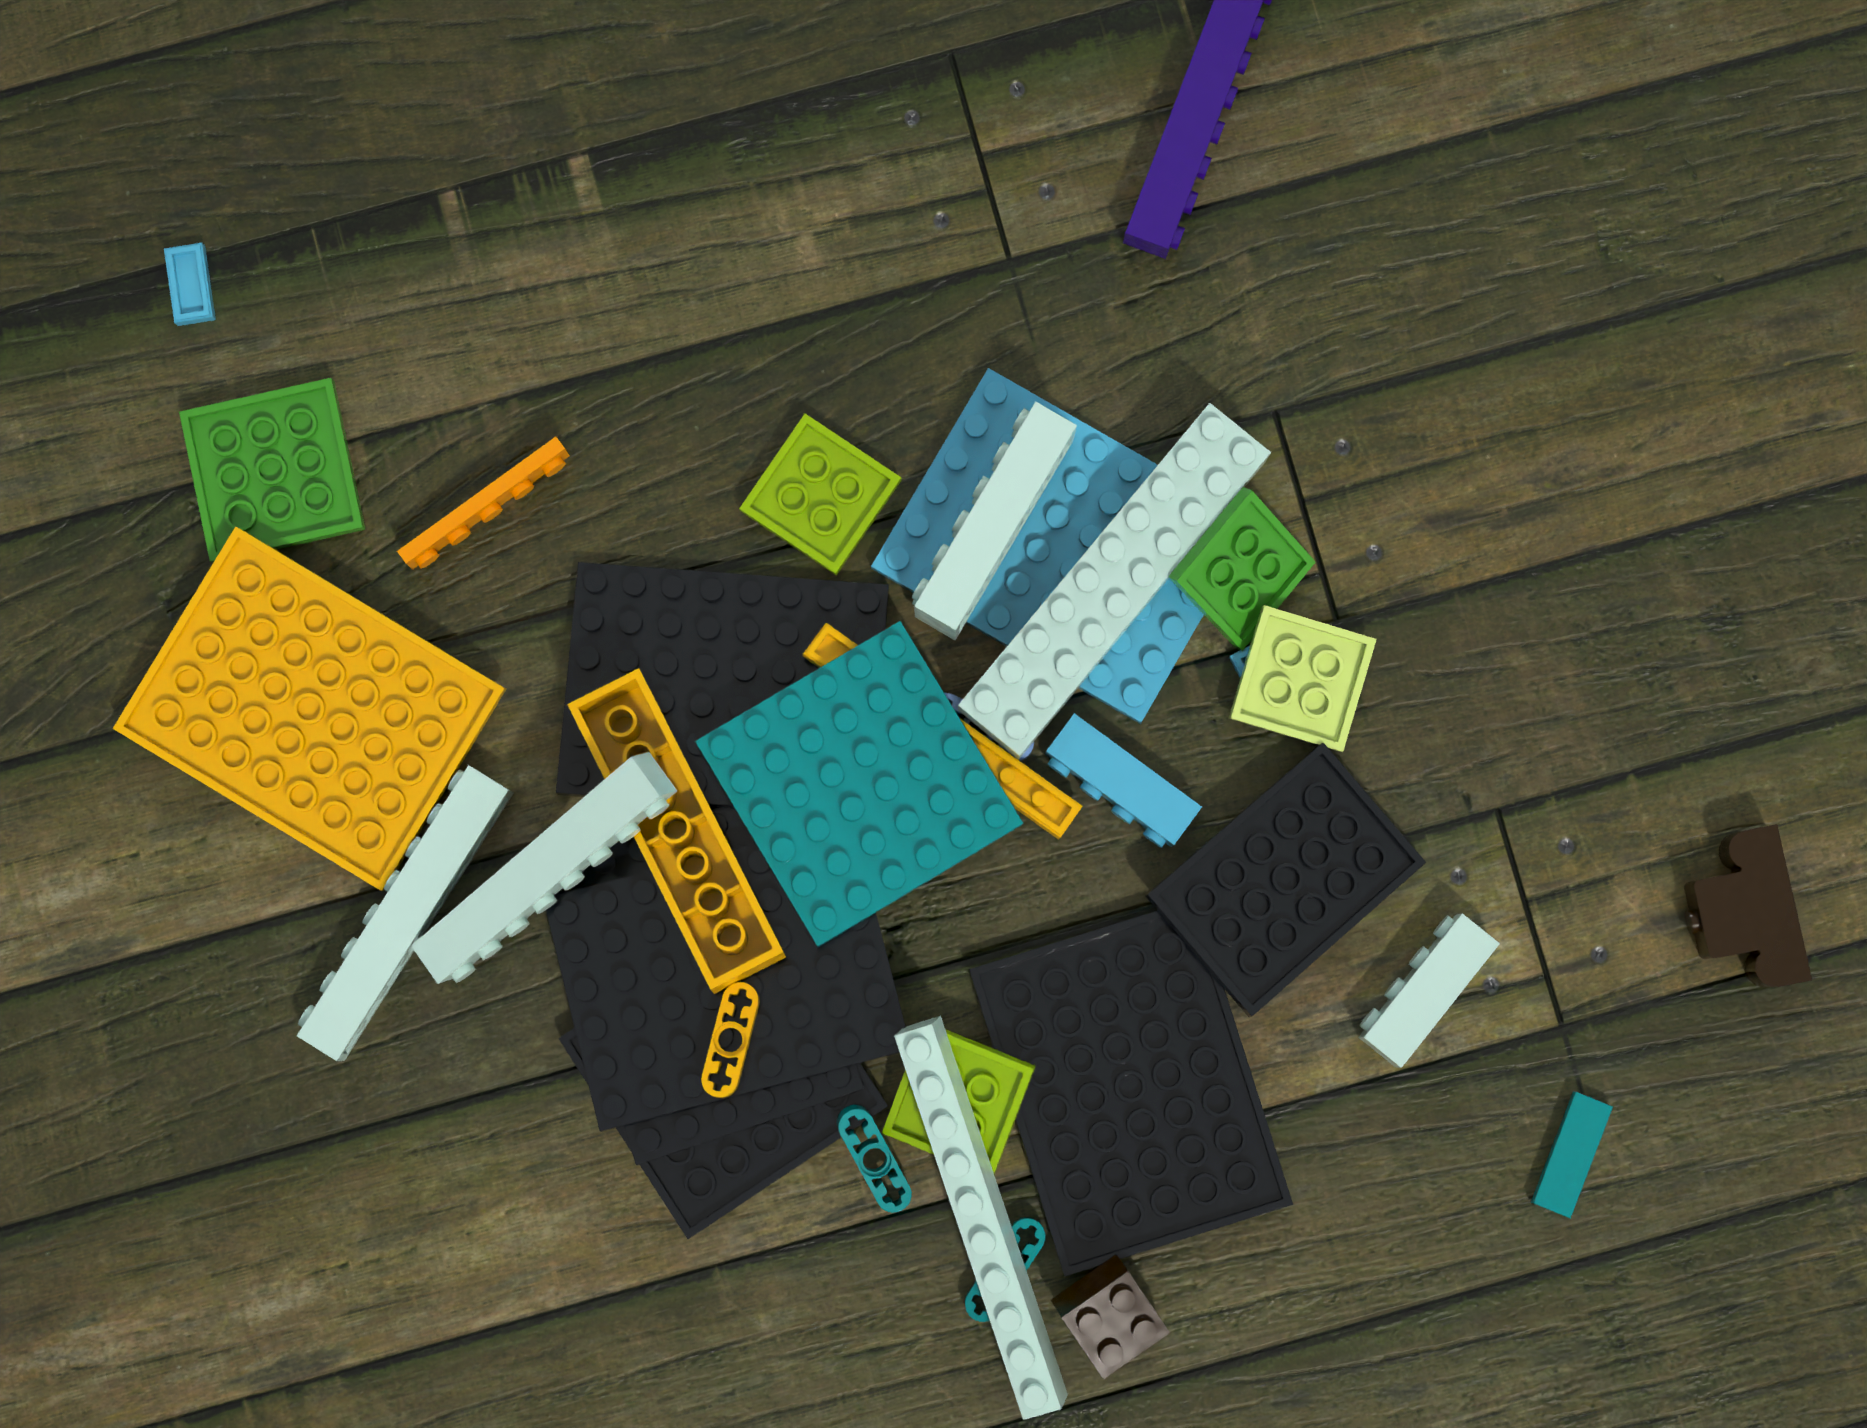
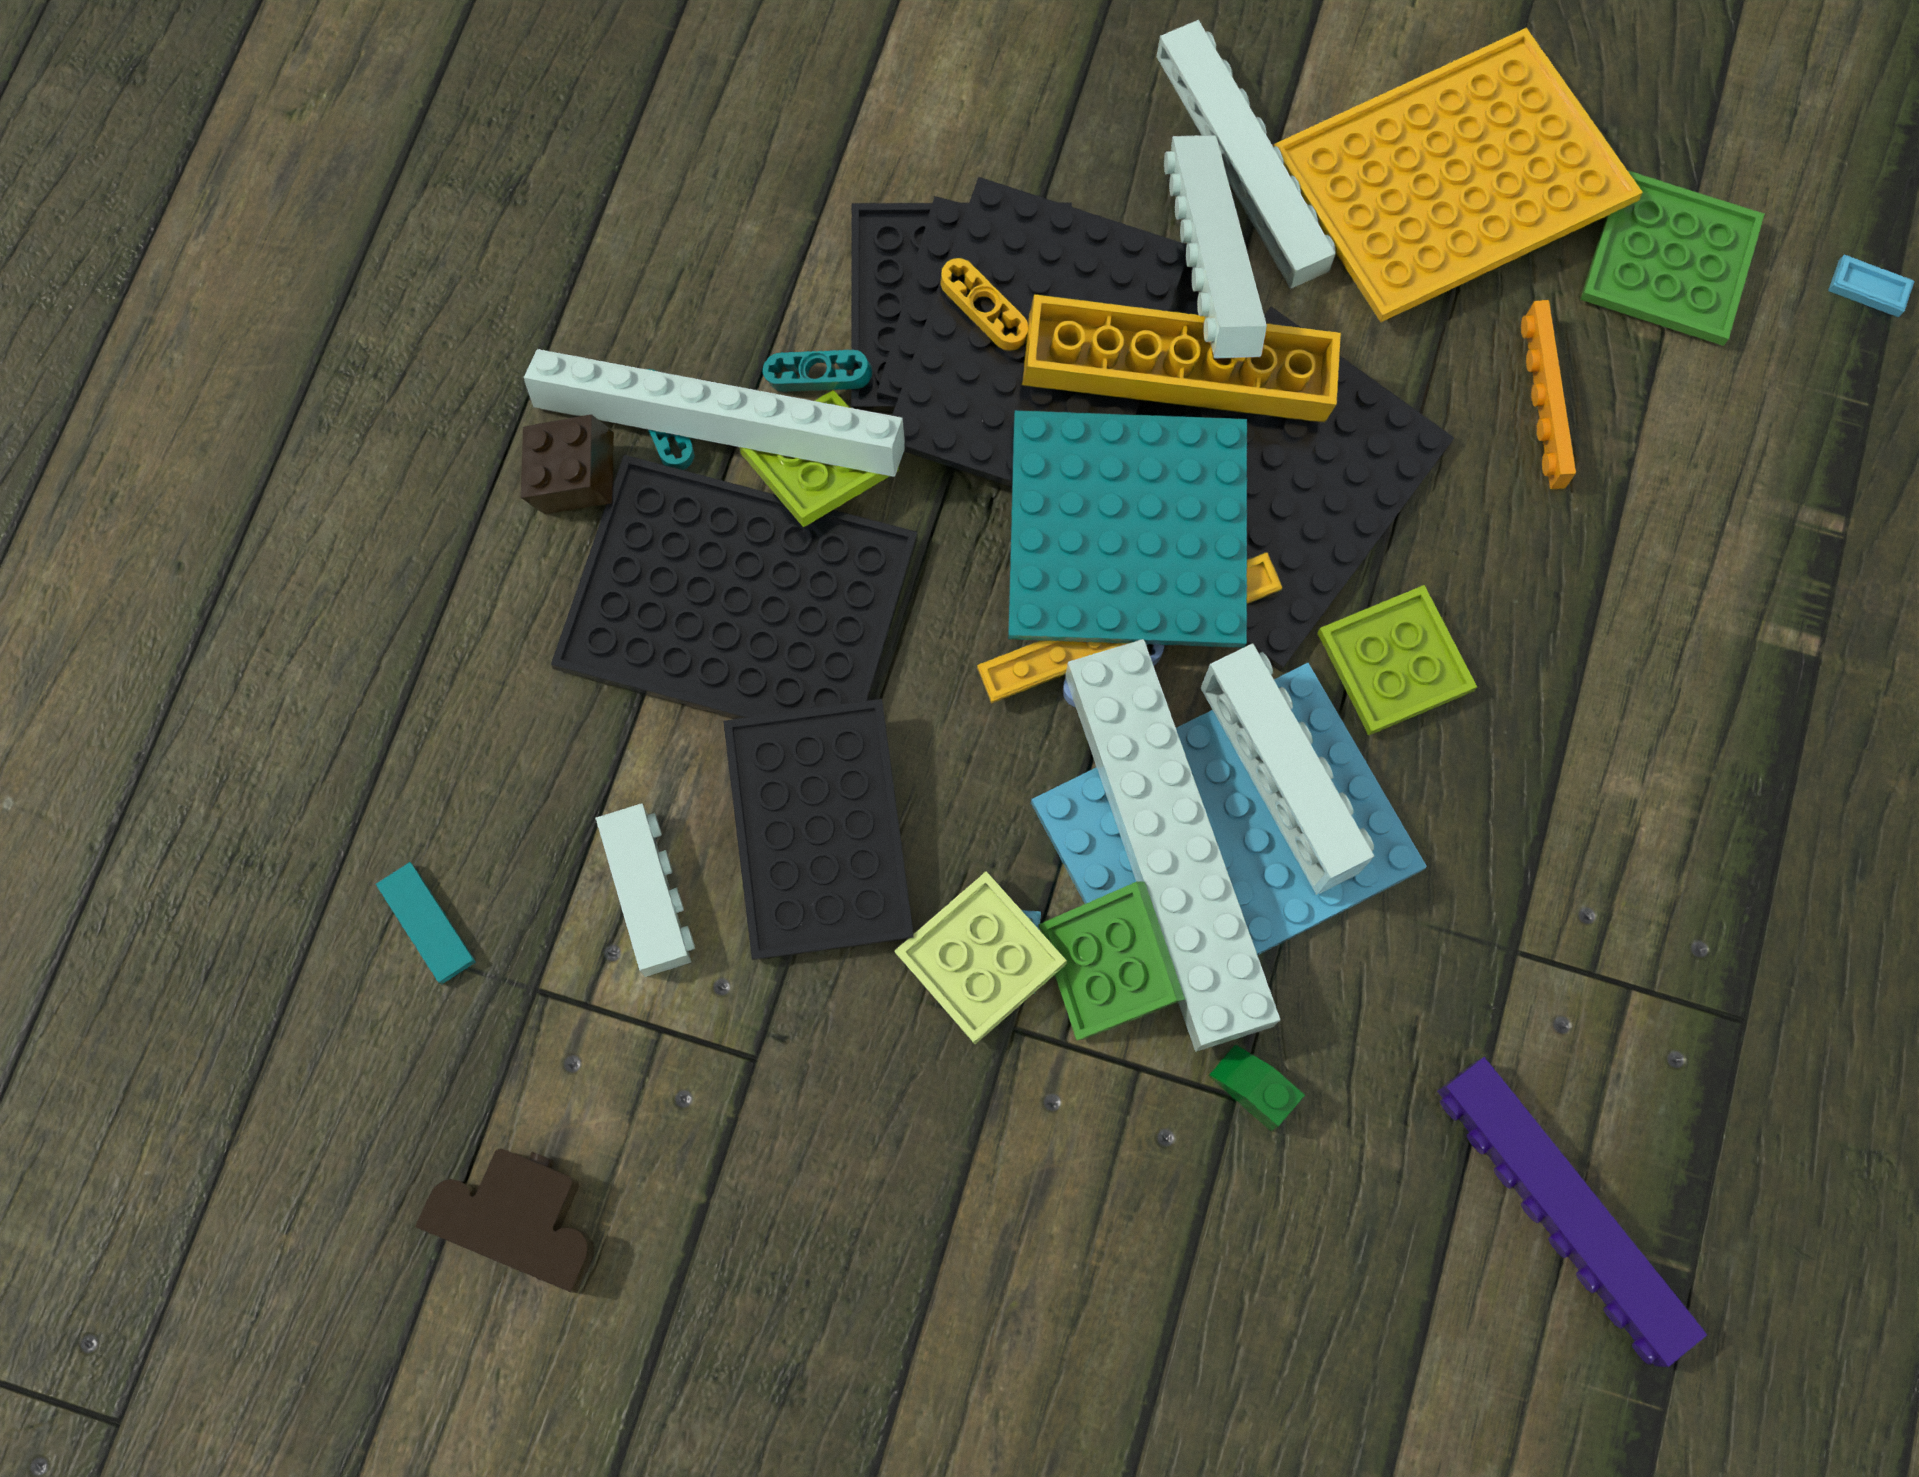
camera: 120 degrees right, 10 degrees down
medium azure brick [1045,713,1202,848] -> none
none -> green slope [1208,1044,1305,1131]

